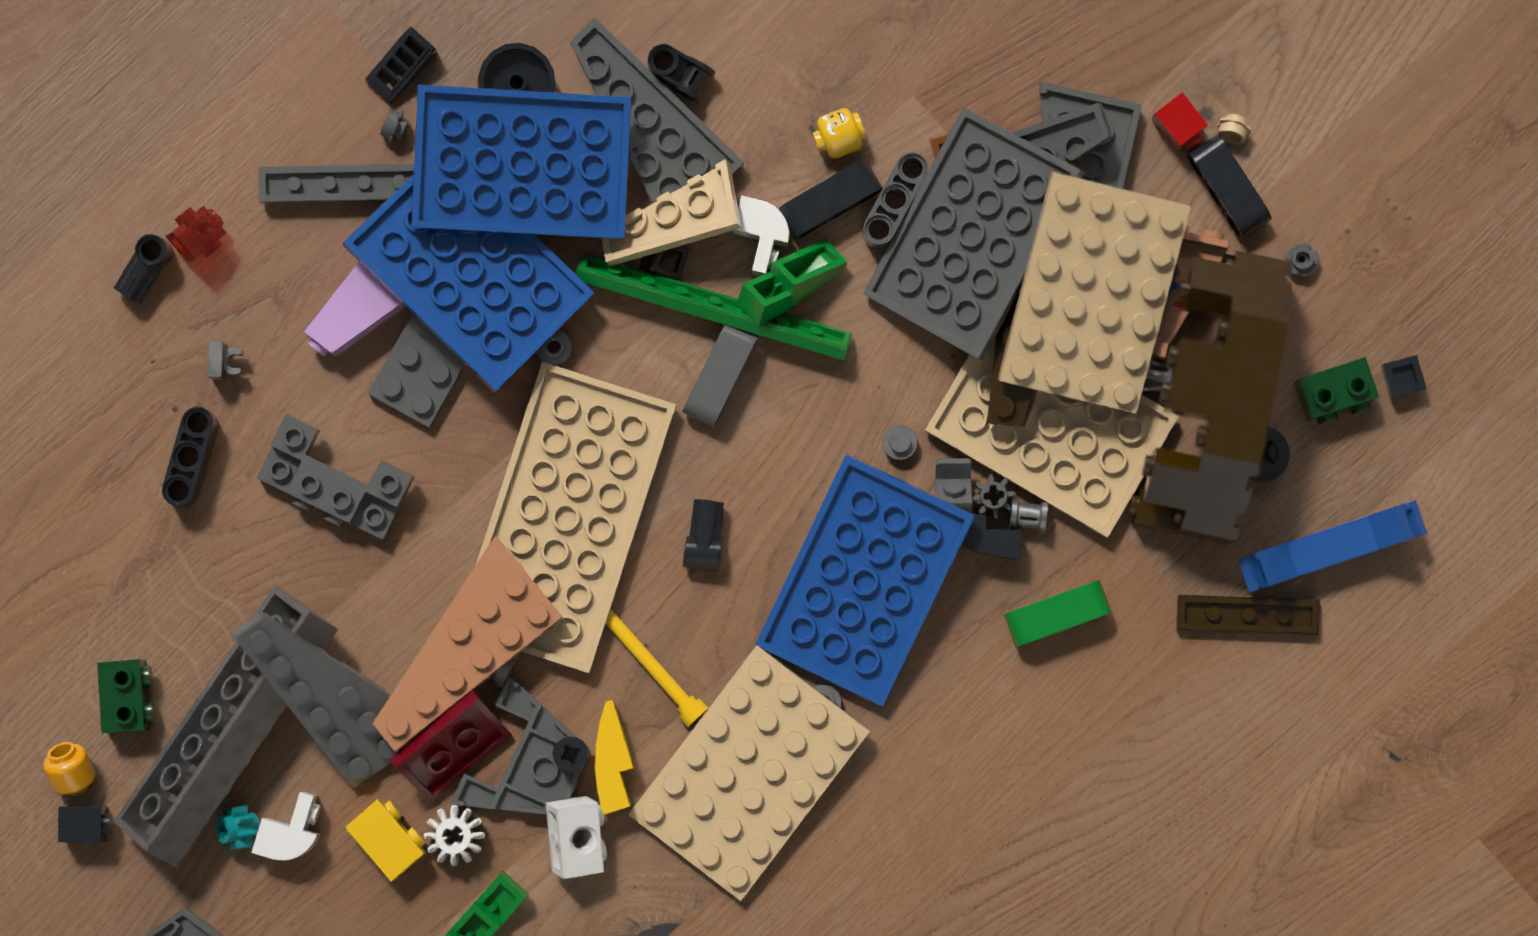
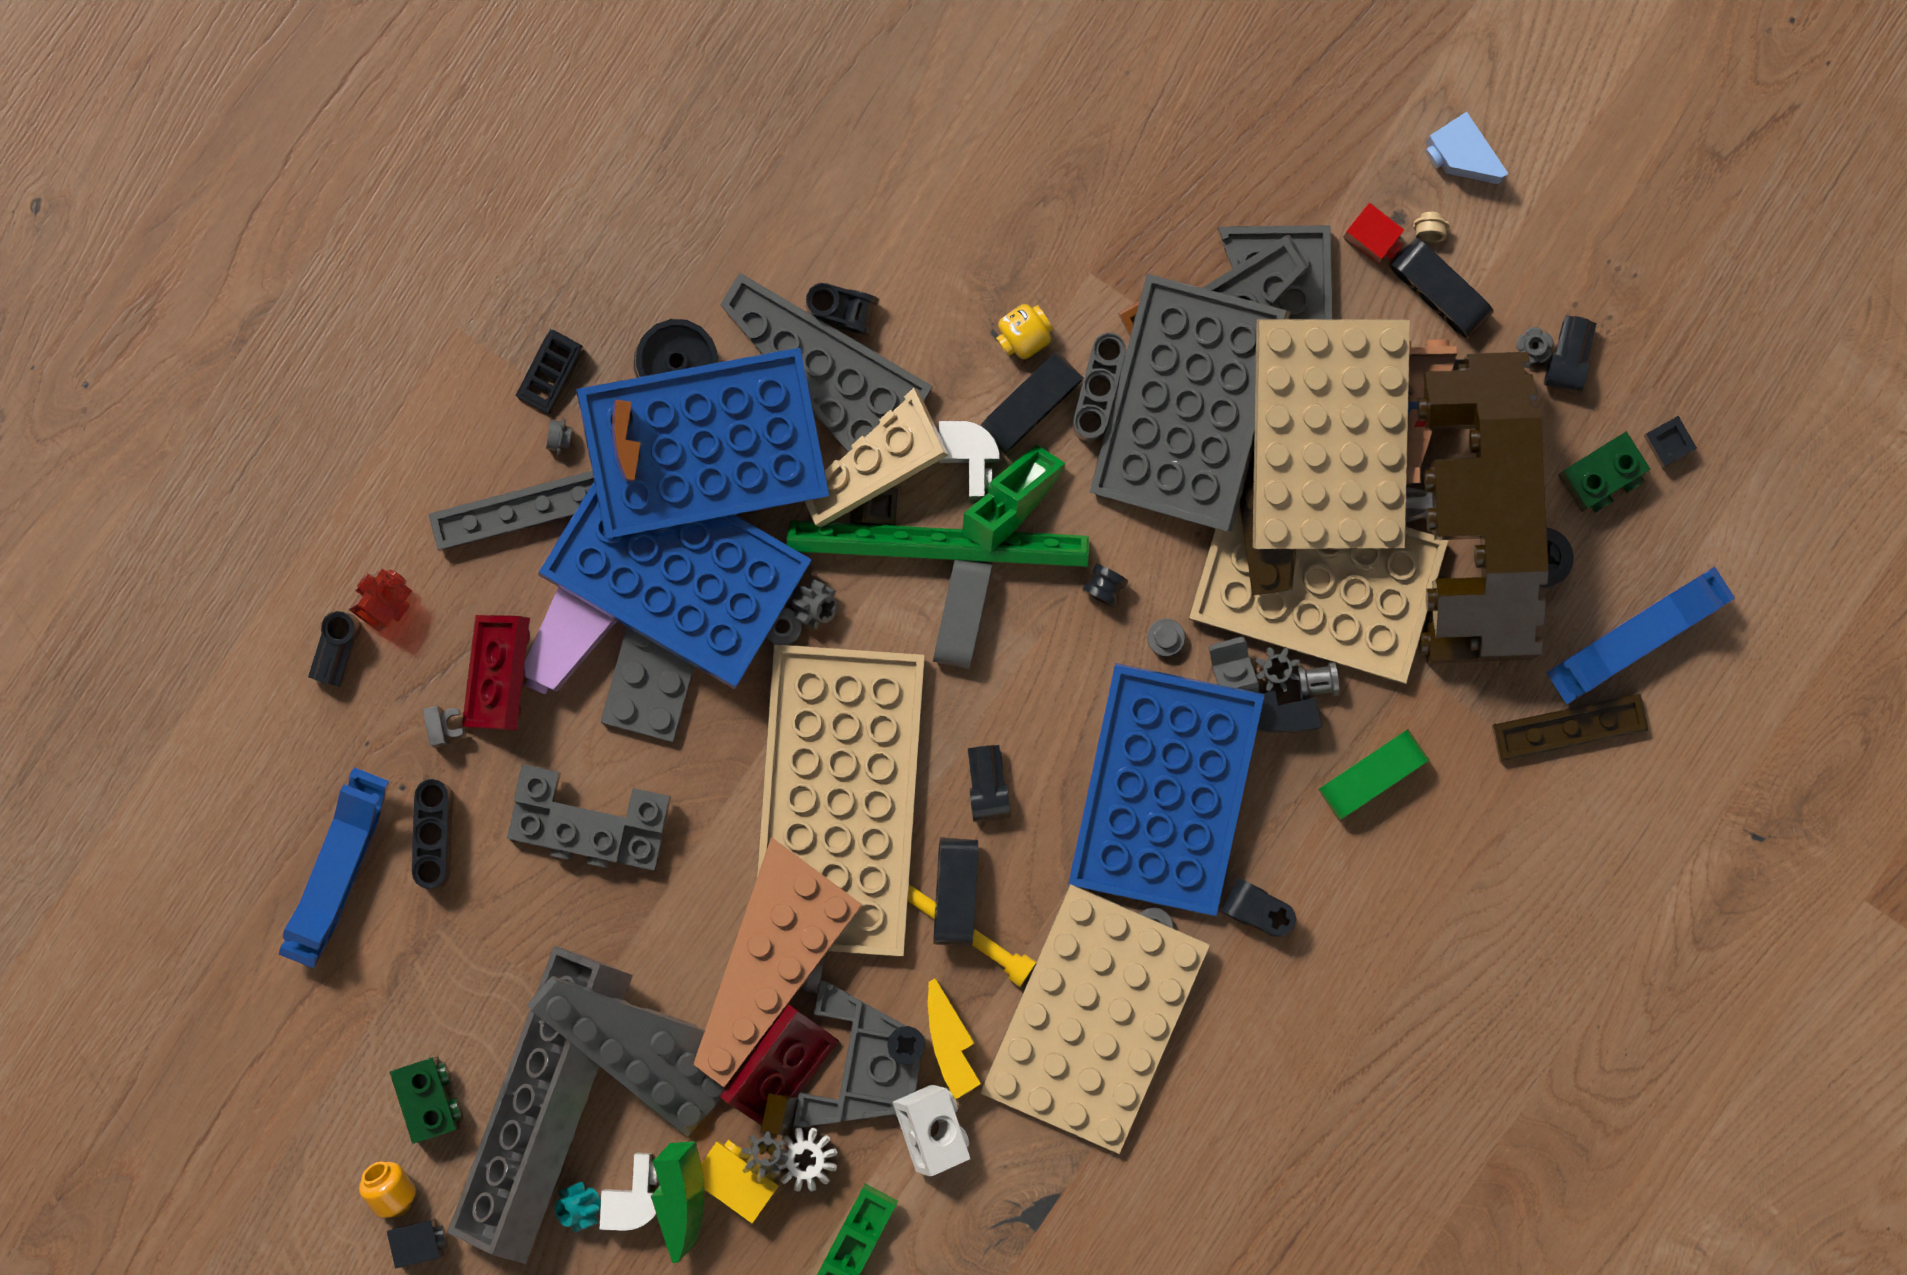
camera: 15 degrees left, 0 degrees up
none -> blue piece [278,767,389,968]
none -> dark red plate [462,615,530,731]
none -> dark orange slope [612,399,641,482]
none -> green slope [651,1141,704,1263]
none -> dark grey gear [739,1131,788,1182]
none -> dark brown slope [761,1093,798,1136]
none -> dark grey gear [791,579,838,629]
none -> black beam [933,837,978,947]
none -> black wheel [1082,564,1129,608]
none -> black piece [1221,878,1296,937]
none -> light blue slope [1425,112,1508,184]
none -> black piece [1544,315,1597,395]

